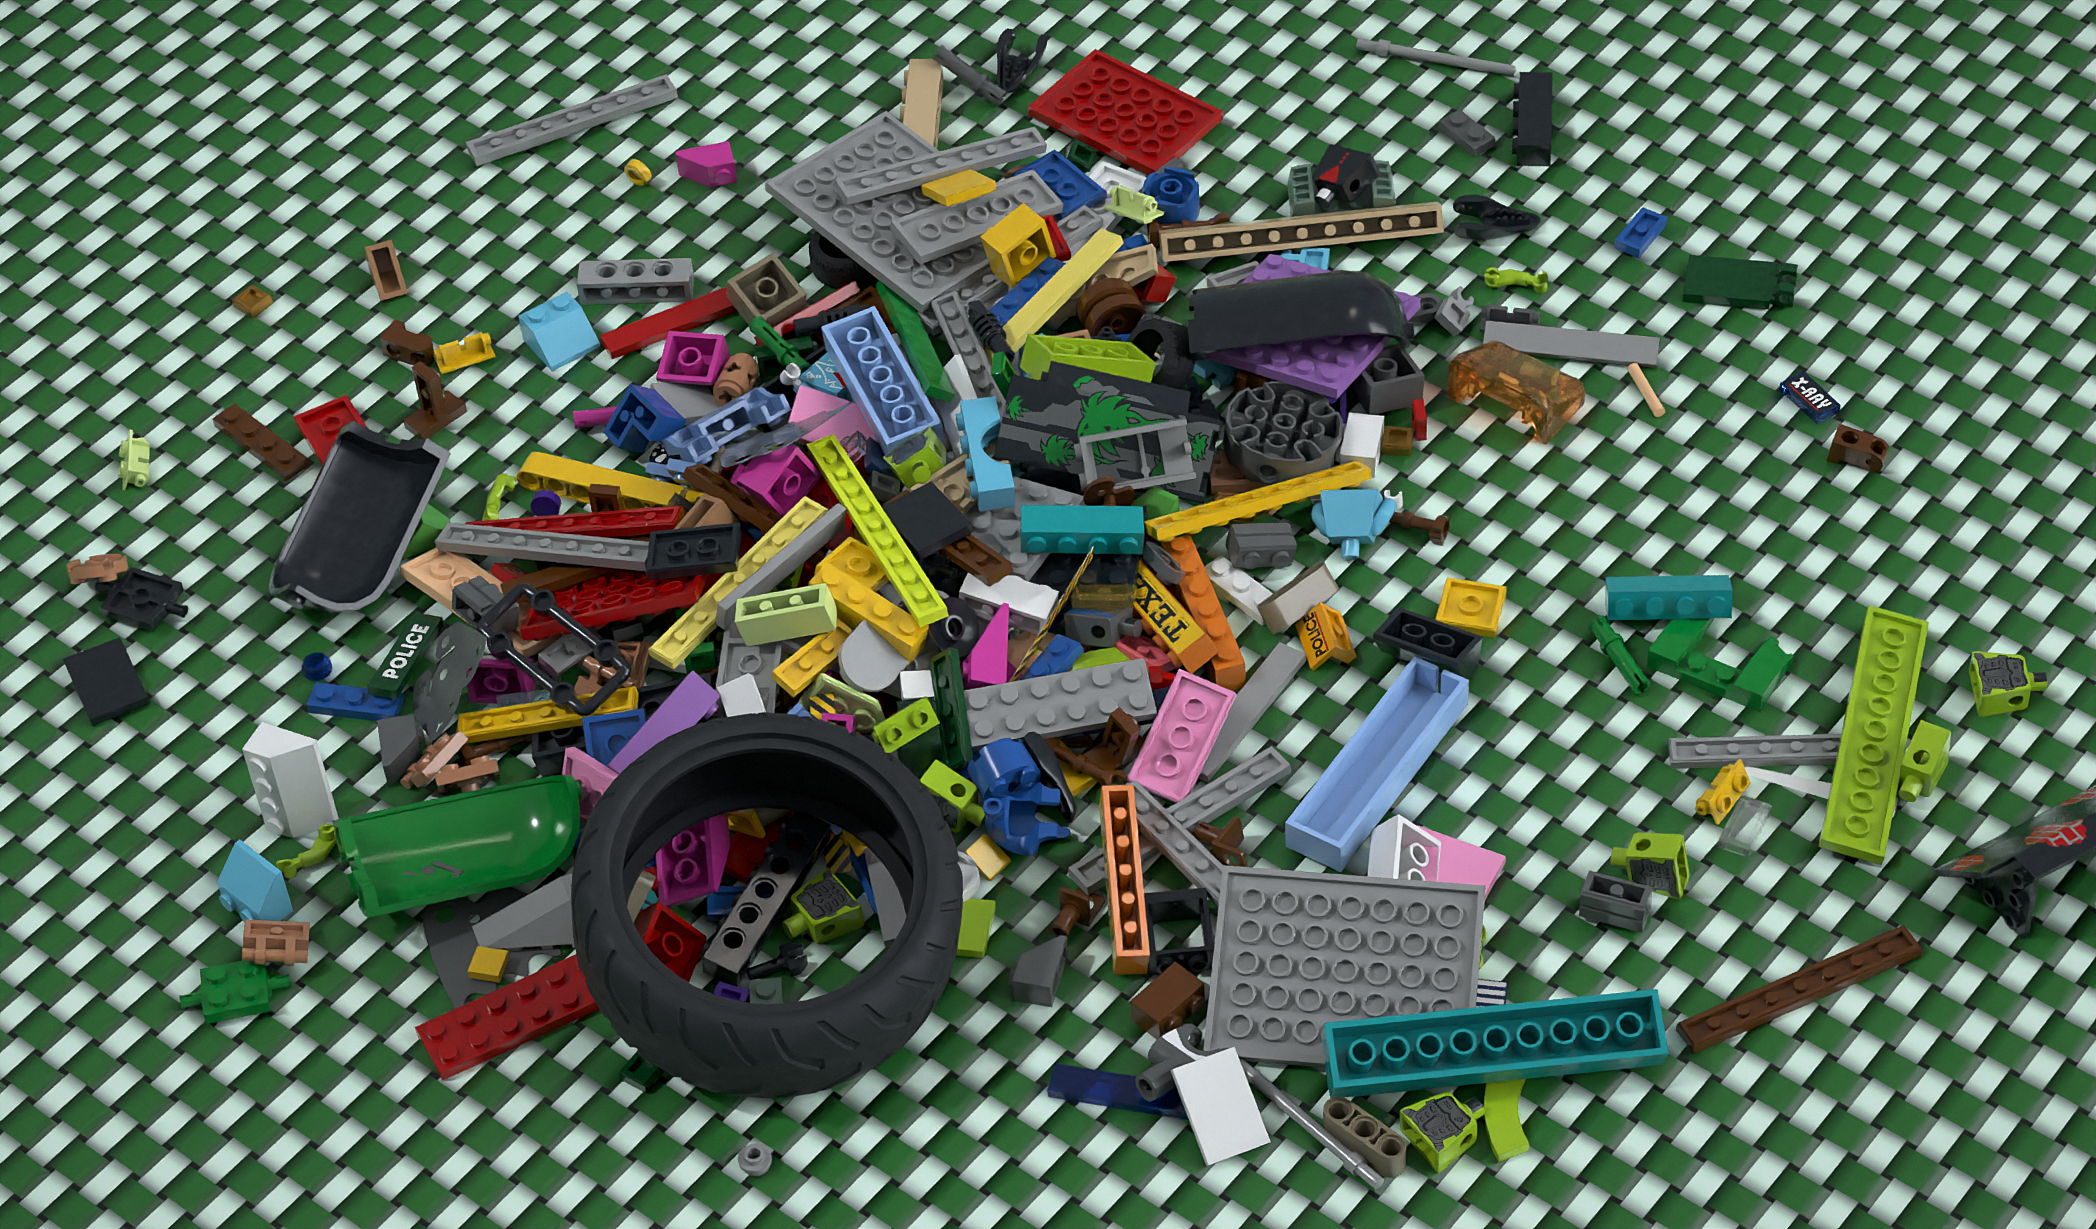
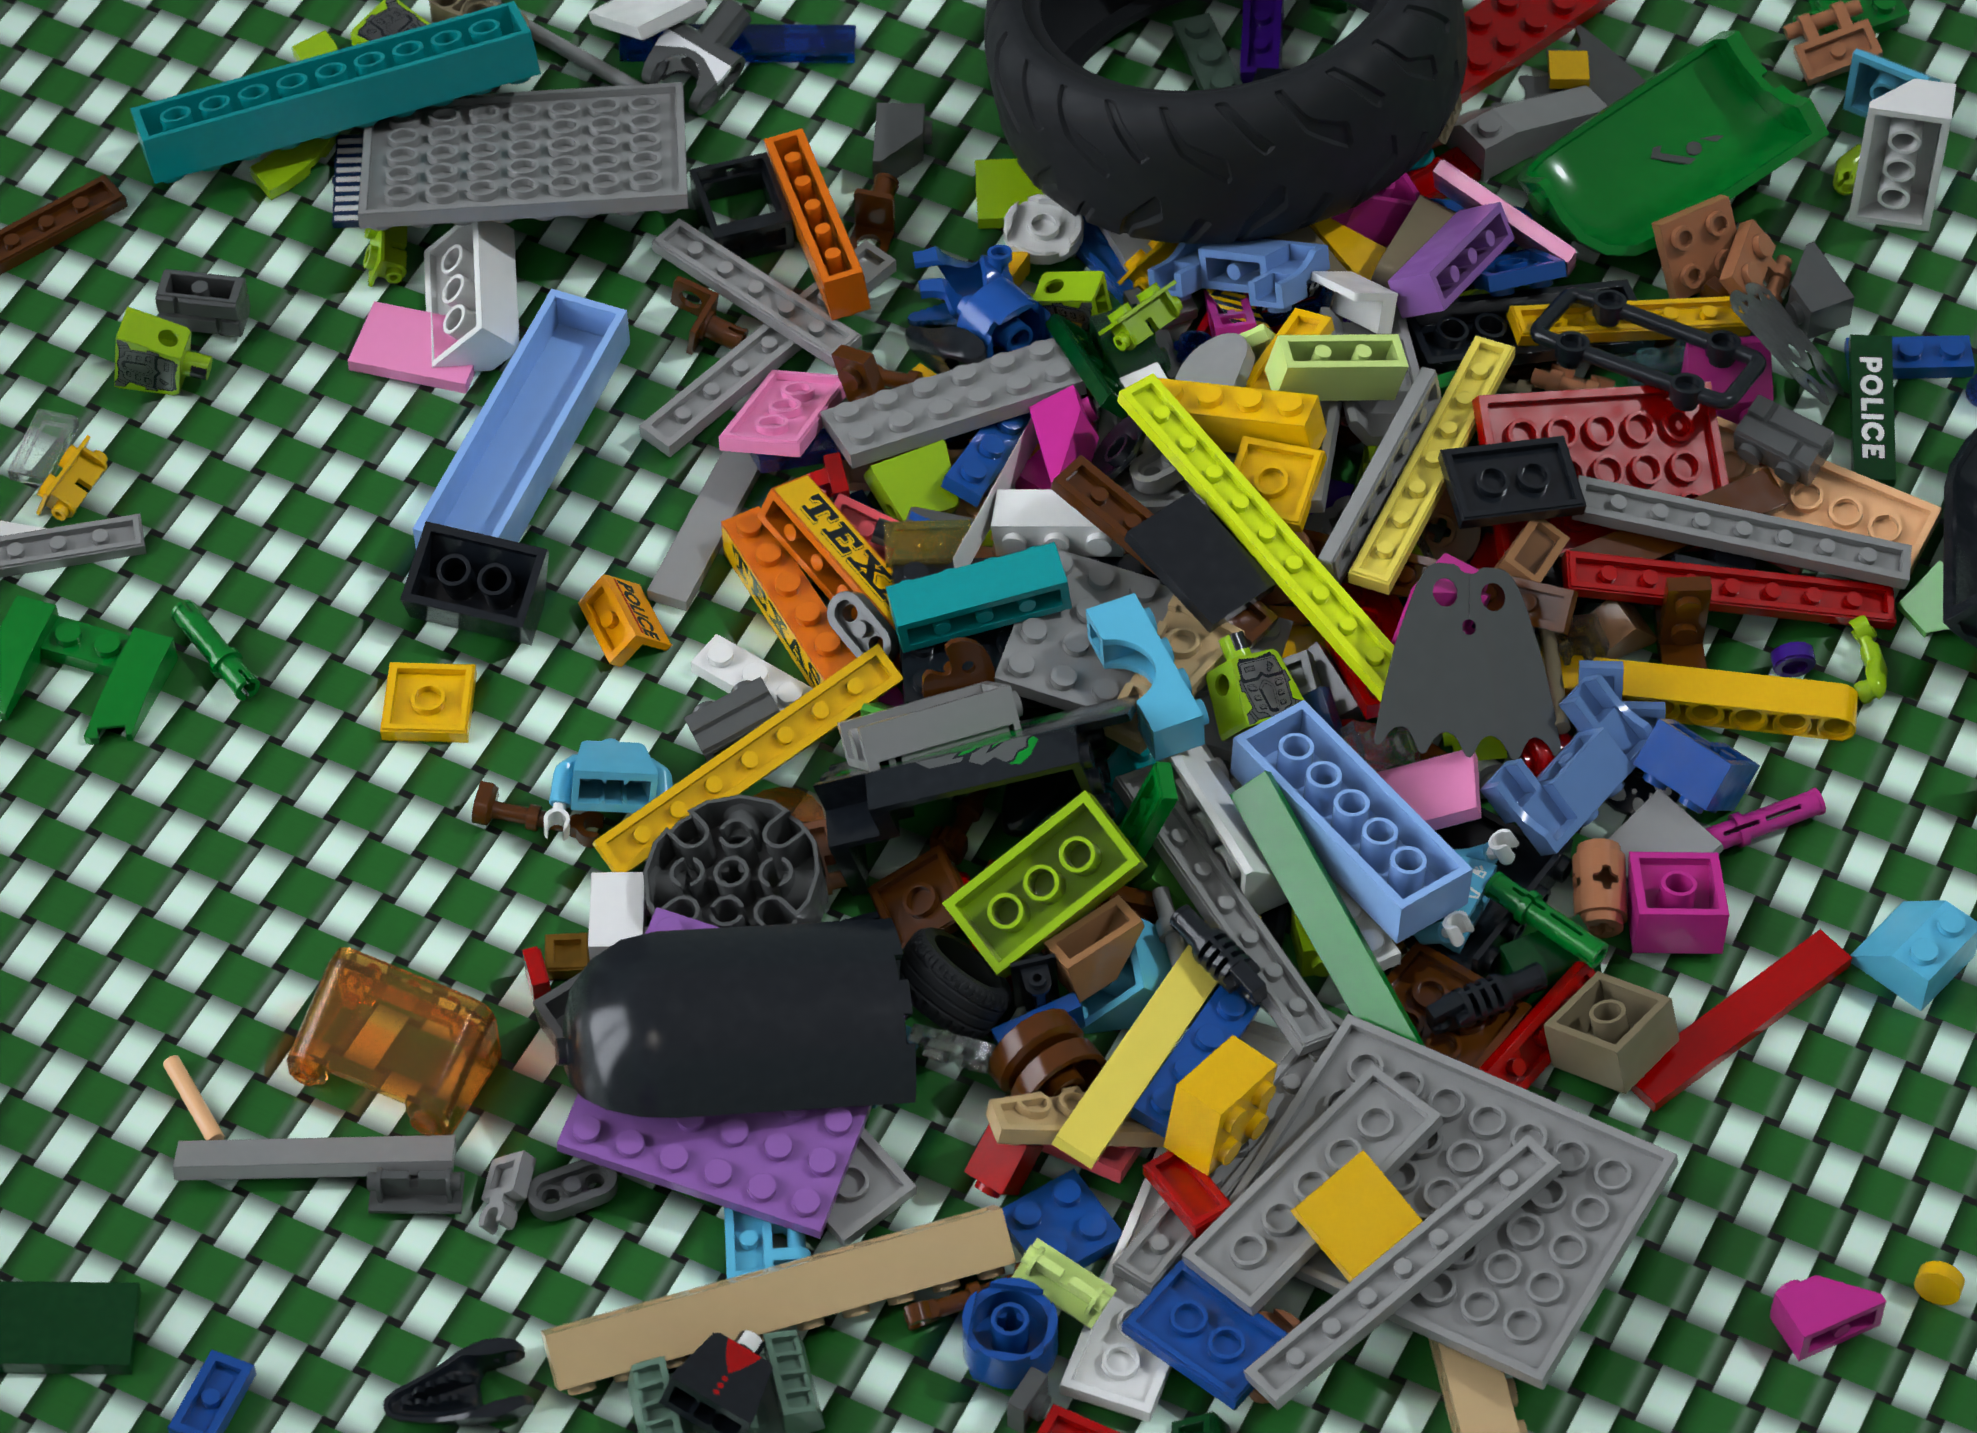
camera: 165 degrees right, 5 degrees up
light grey brick [577,258,694,305] -> none
reddish brown brick [1130,962,1205,1040] -> none
beam [1257,562,1339,634] -> none
lime arm [1484,267,1549,293] -> none
teal brick [1605,575,1733,620] -> none

